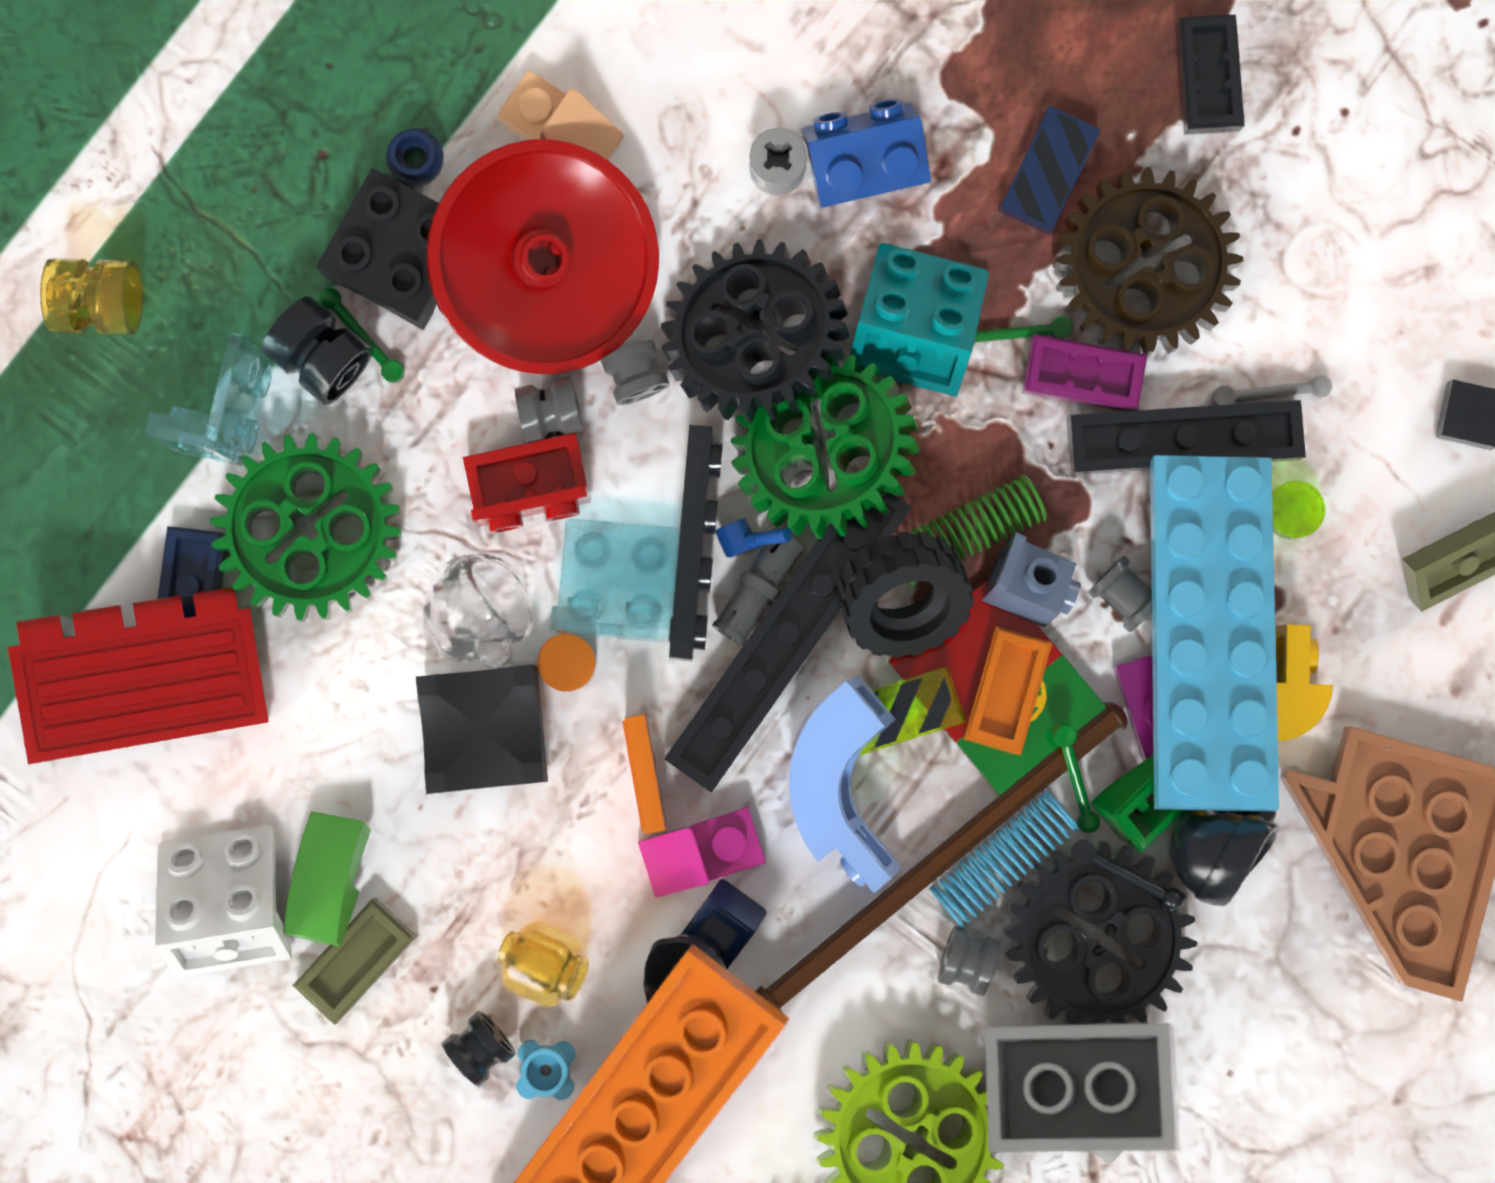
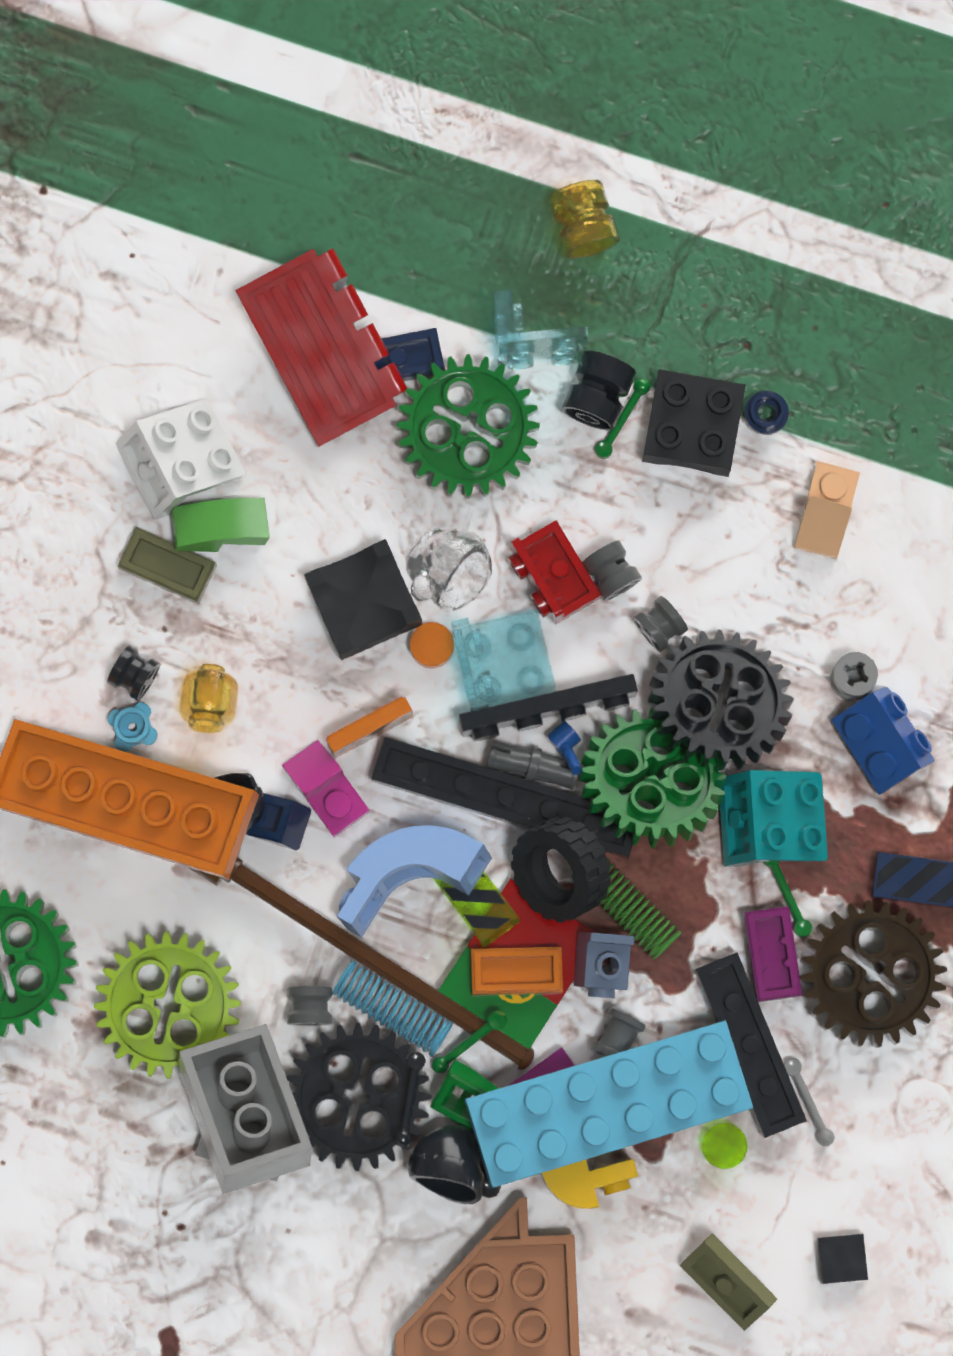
camera: 70 degrees right, 5 degrees down
red dish [426,139,659,374] -> none

